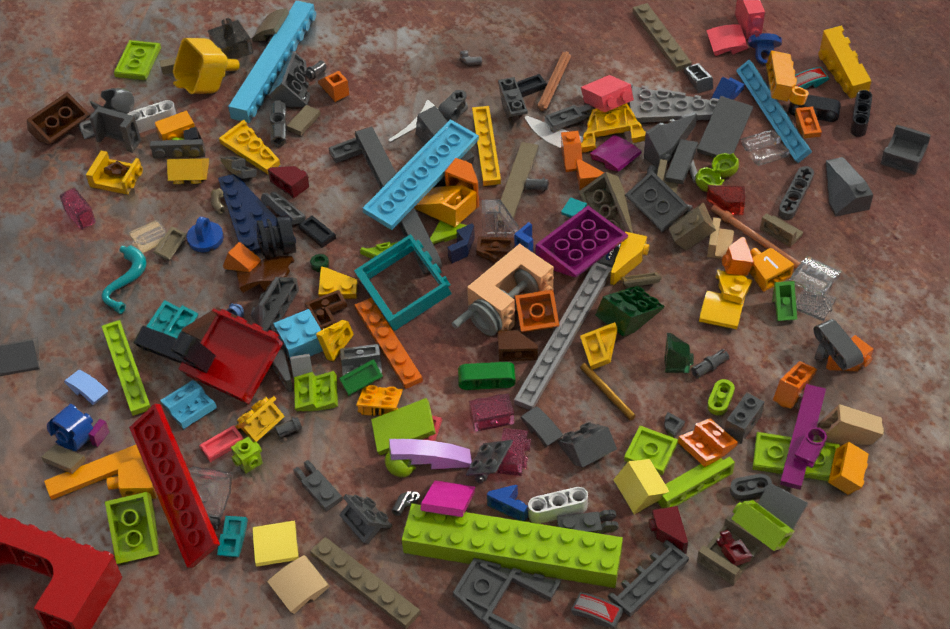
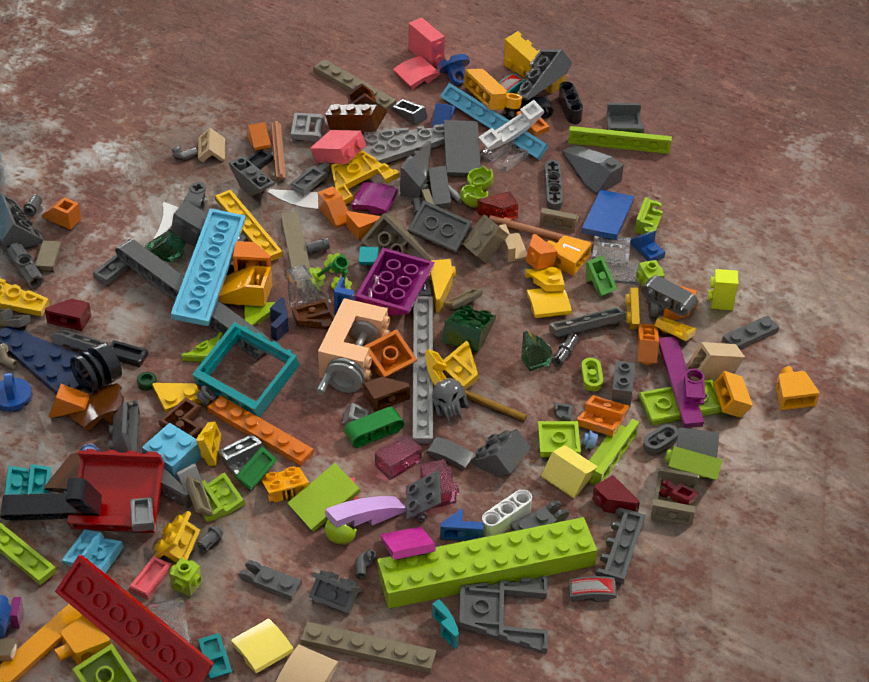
camera: 30 degrees left, 5 degrees down
none -> tile [130,497,155,532]
none -> clear green slope [145,229,186,262]
none -> dark tan tile [186,476,213,516]
none -> dark grey bush [196,385,217,405]
none -> tan panel [198,128,225,162]
none -> orange slope [246,122,271,151]
none -> light grey plate [291,113,325,143]
none -> plant [307,253,352,290]
none -> reddish brown slope [325,104,388,132]
none -> light grey slope [342,403,369,425]
none -> reddish brown window [347,83,377,105]
none -> yellow slope [425,349,448,385]
none -> dark grey helmet [432,378,469,423]
none -> teal slope [432,599,459,649]
none -> white slope [478,100,544,150]
none -> dark grey wedge [517,49,573,100]
none -> dark grey plate [549,307,626,337]
none -> lime plate [568,126,672,154]
none -> blue tile [582,190,634,240]
none -> medium blue plate [582,430,598,450]
none -> yellow wing [625,288,640,329]
none -> blue slope [629,231,665,261]
none -> lime hinge [635,197,663,234]
none -> lime brick [636,260,665,286]
none -> yellow wing [655,316,696,341]
none -> neon yellow brick [707,269,738,310]
none -> dark grey plate [722,315,779,349]
none -> light orange torso [776,366,819,410]

